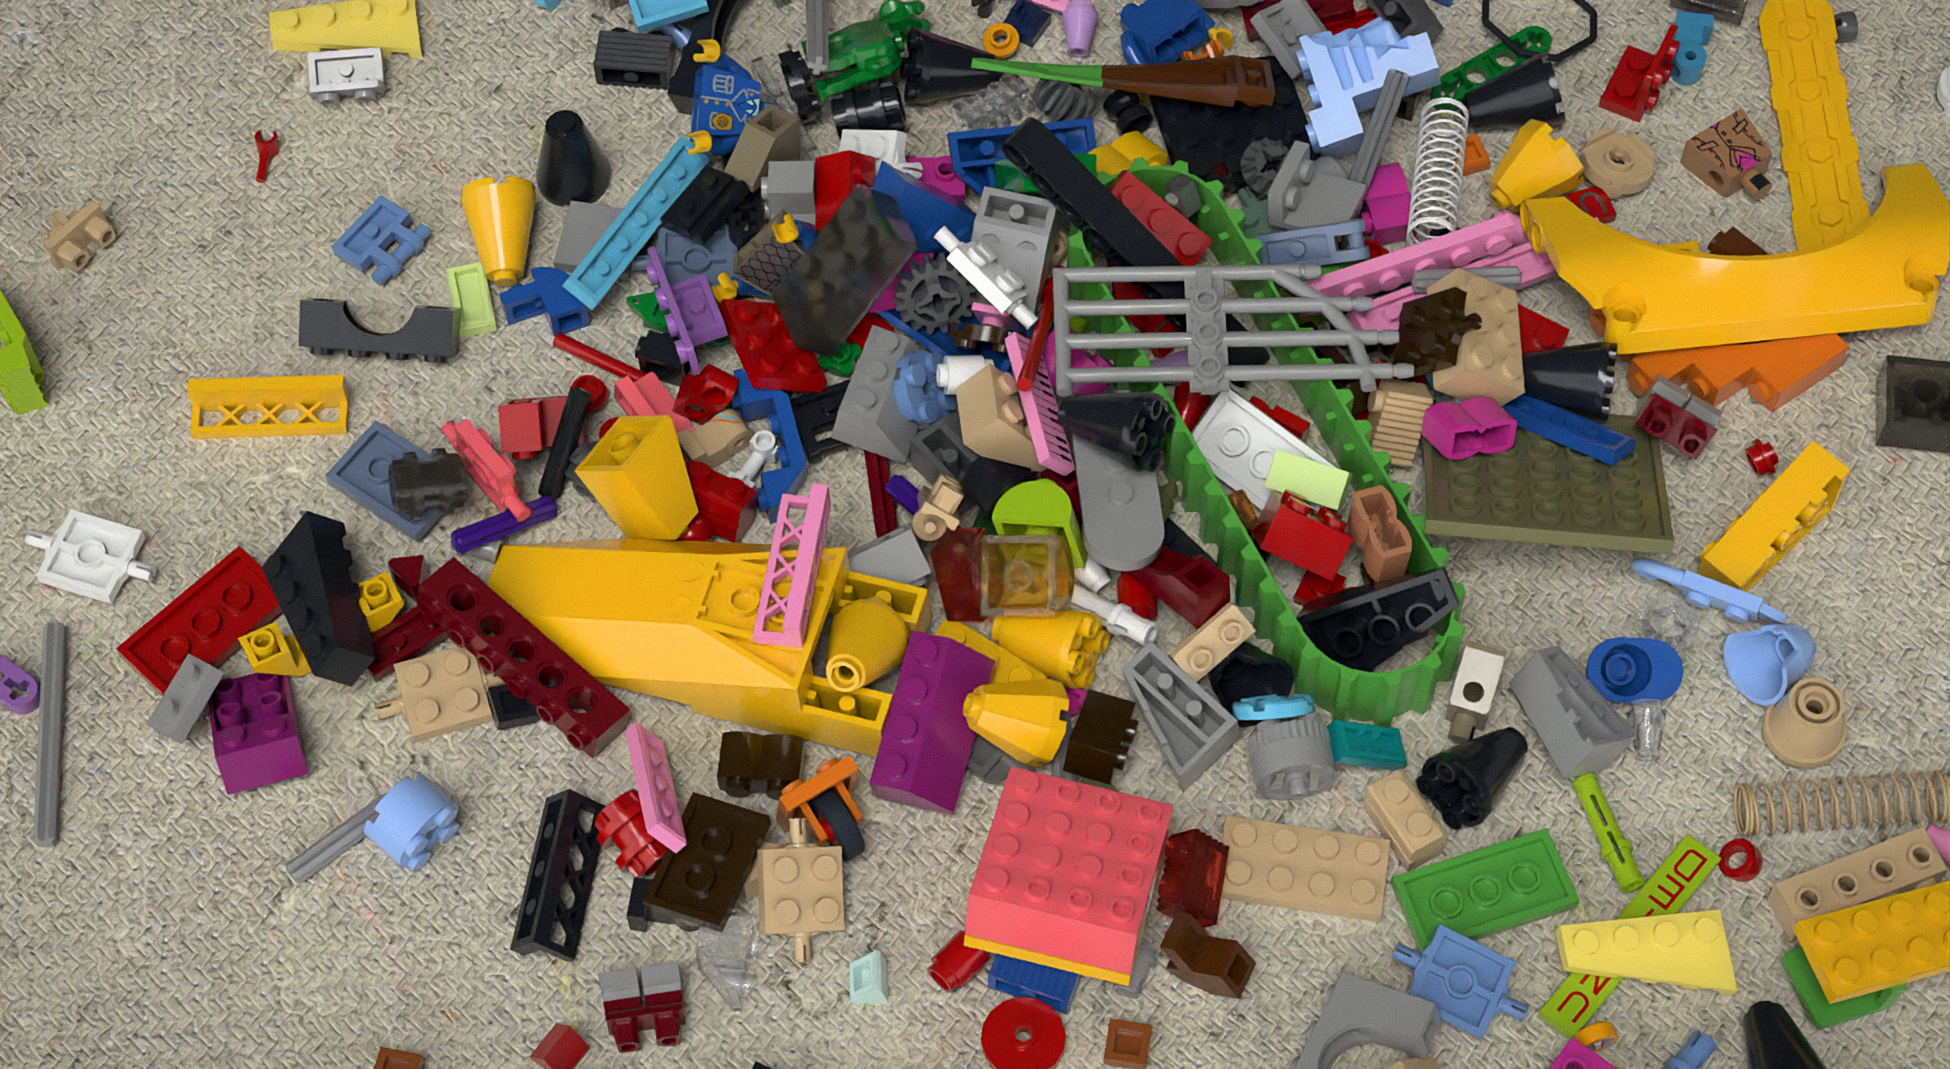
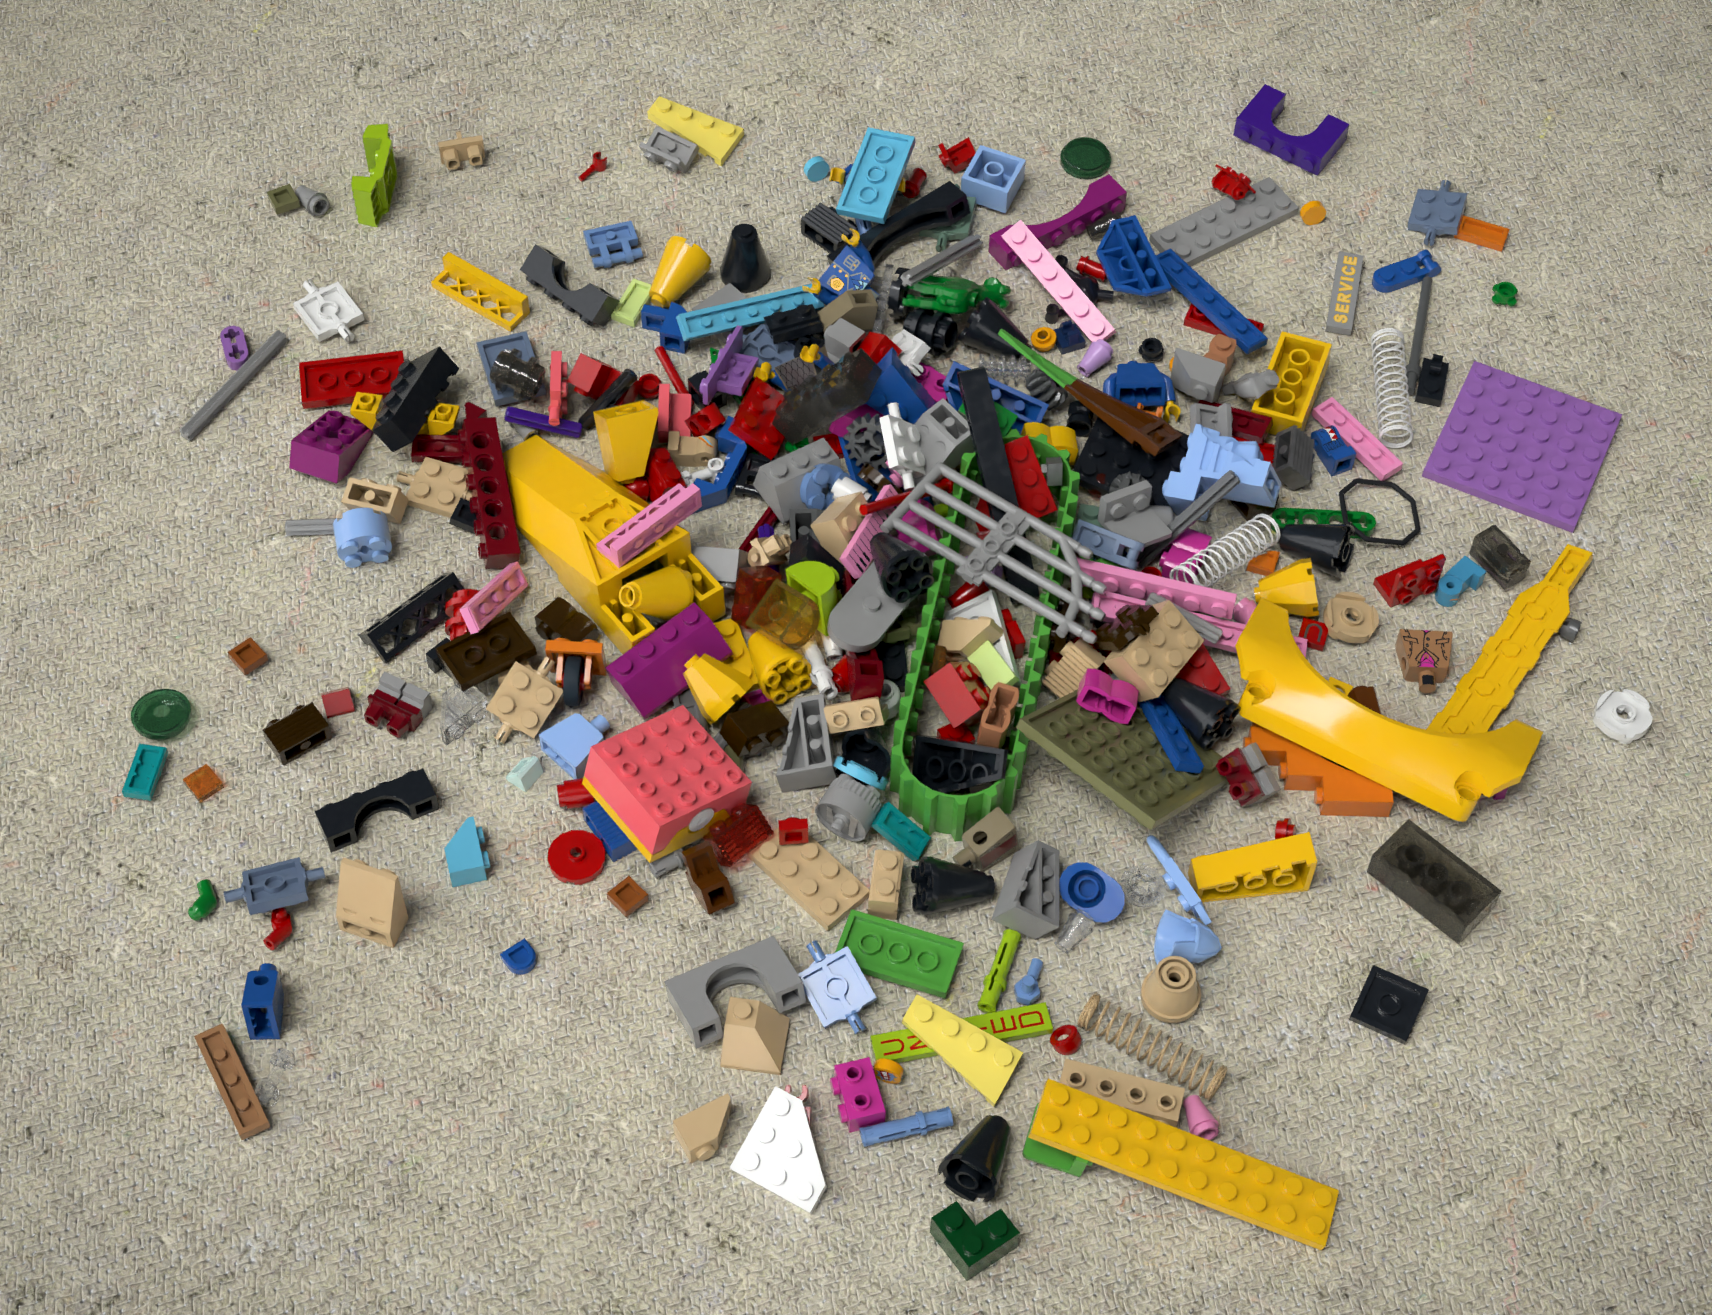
camera: 35 degrees right, 5 degrees down
light grey bracket [146,653,224,744] -> none
none -> tan brick [341,477,409,524]
none -> light blue torso [539,713,610,779]
none -> red plate [778,817,808,845]
none -> tan slope [936,616,1004,662]
none -> medium blue piece [1014,958,1043,1006]

